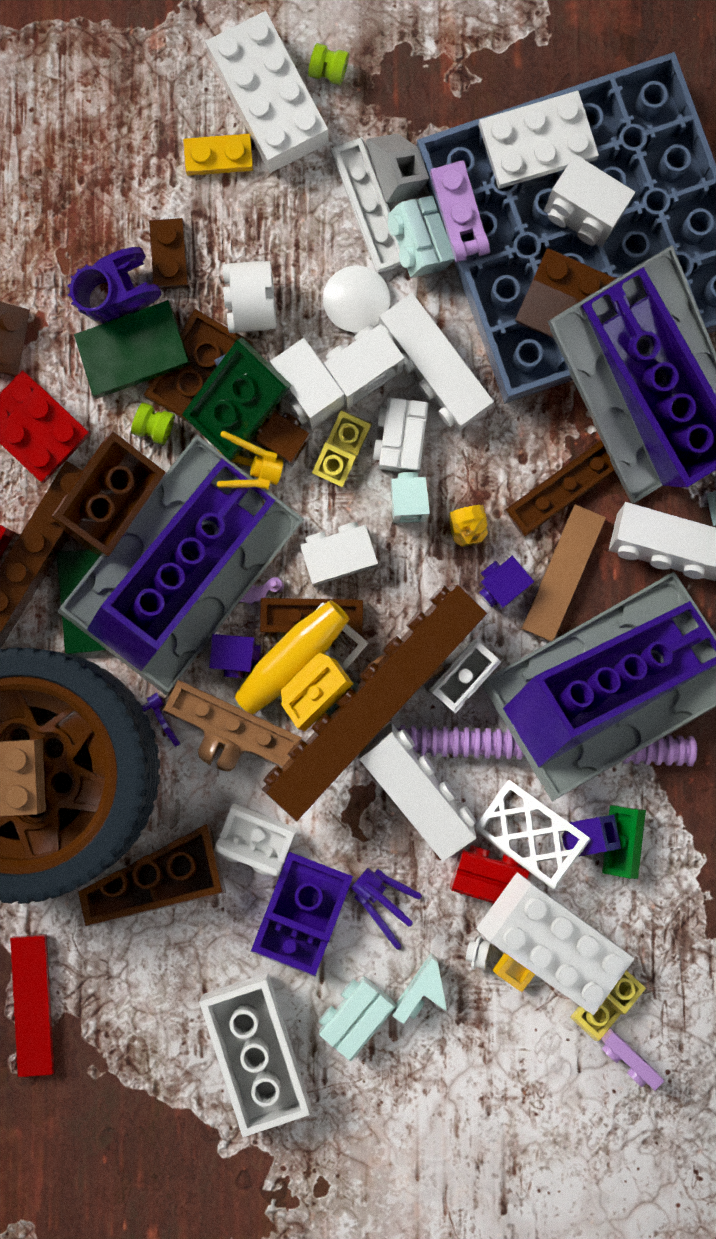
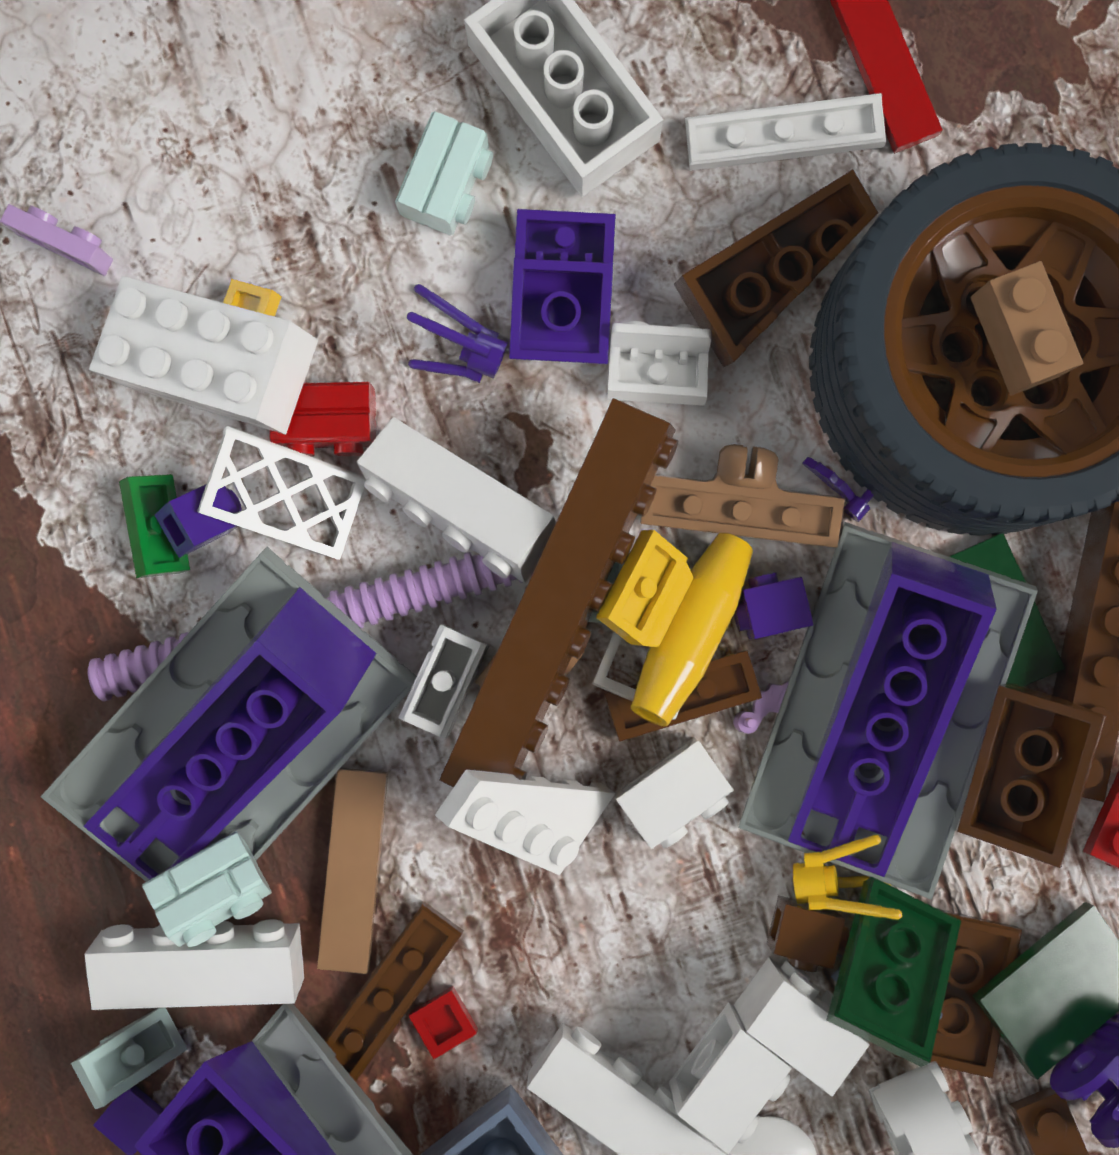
camera: 170 degrees right, 0 degrees up
lime wheel [131,402,175,446] -> none
light yellow slope [312,410,372,487] -> none
white brick [373,397,429,474] -> none
light aqua slope [391,472,430,523] -> none
light aqua slope [392,953,447,1024] -> none
yellow rock [449,505,488,547] -> none
white plate [466,936,492,970] -> none
dark purple brick [479,555,534,610] -> none
light yellow slope [570,970,646,1041] -> none
none -> light aqua brick [142,831,272,947]
none -> red tile [409,986,478,1060]
none -> white wing [435,770,615,875]
none -> white tile [685,93,886,171]

